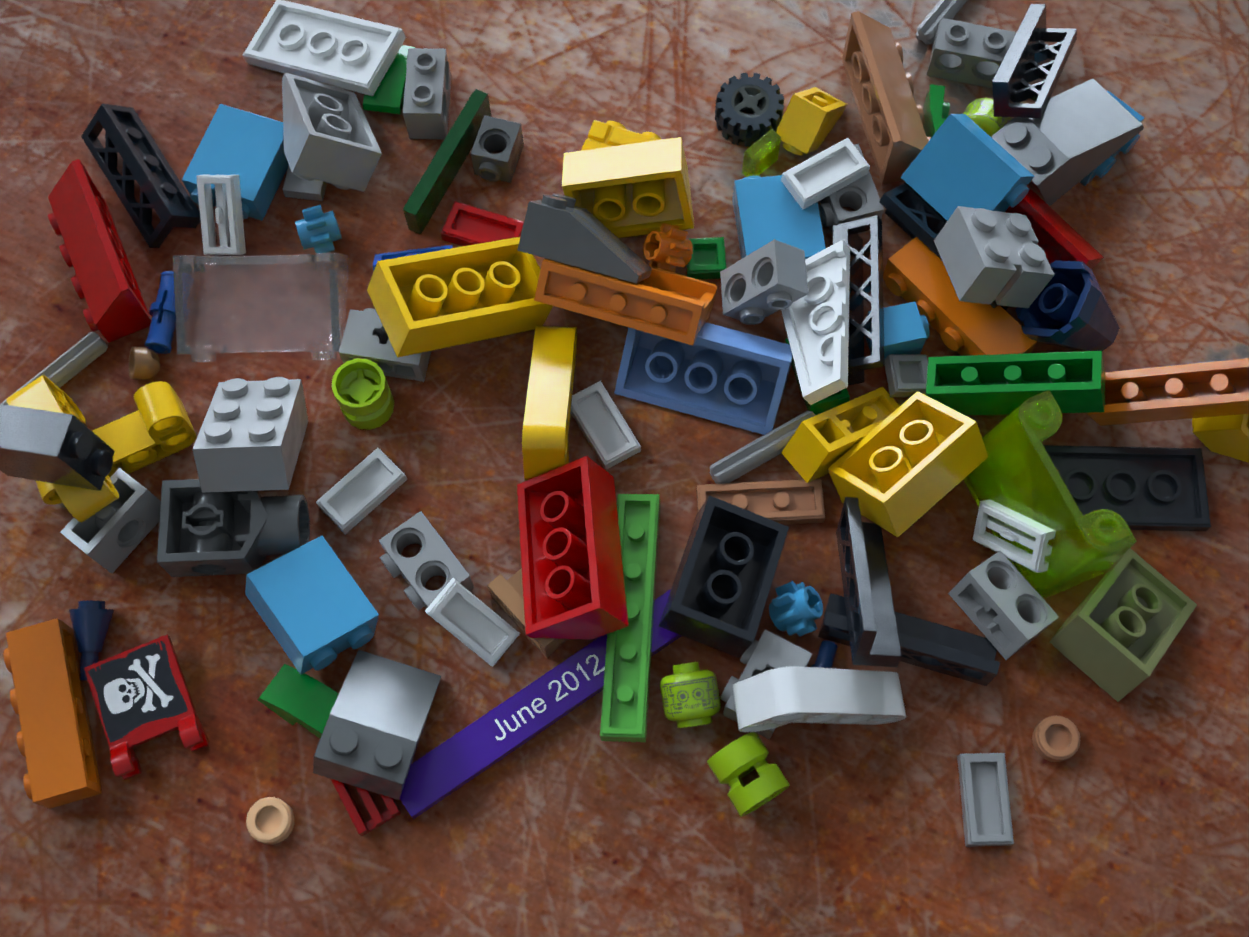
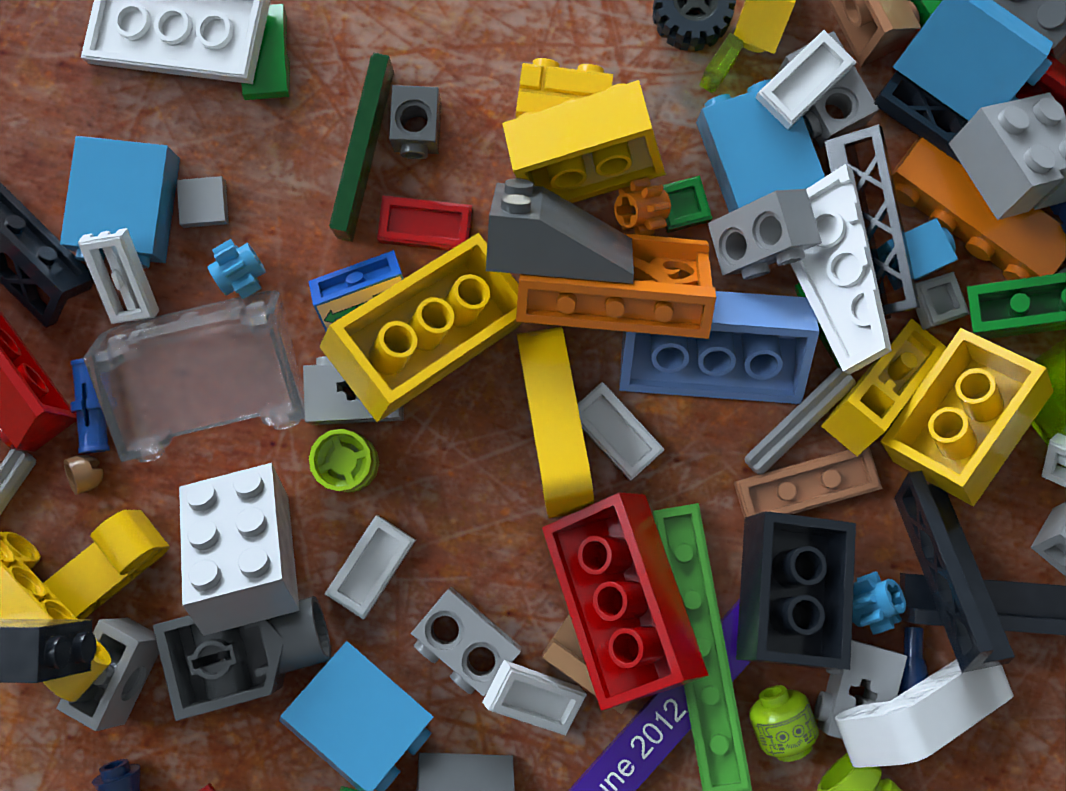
camera: 15 degrees left, 15 degrees up
light grey slope [282,72,382,192] -> none
light grey brick [403,48,451,139] -> none

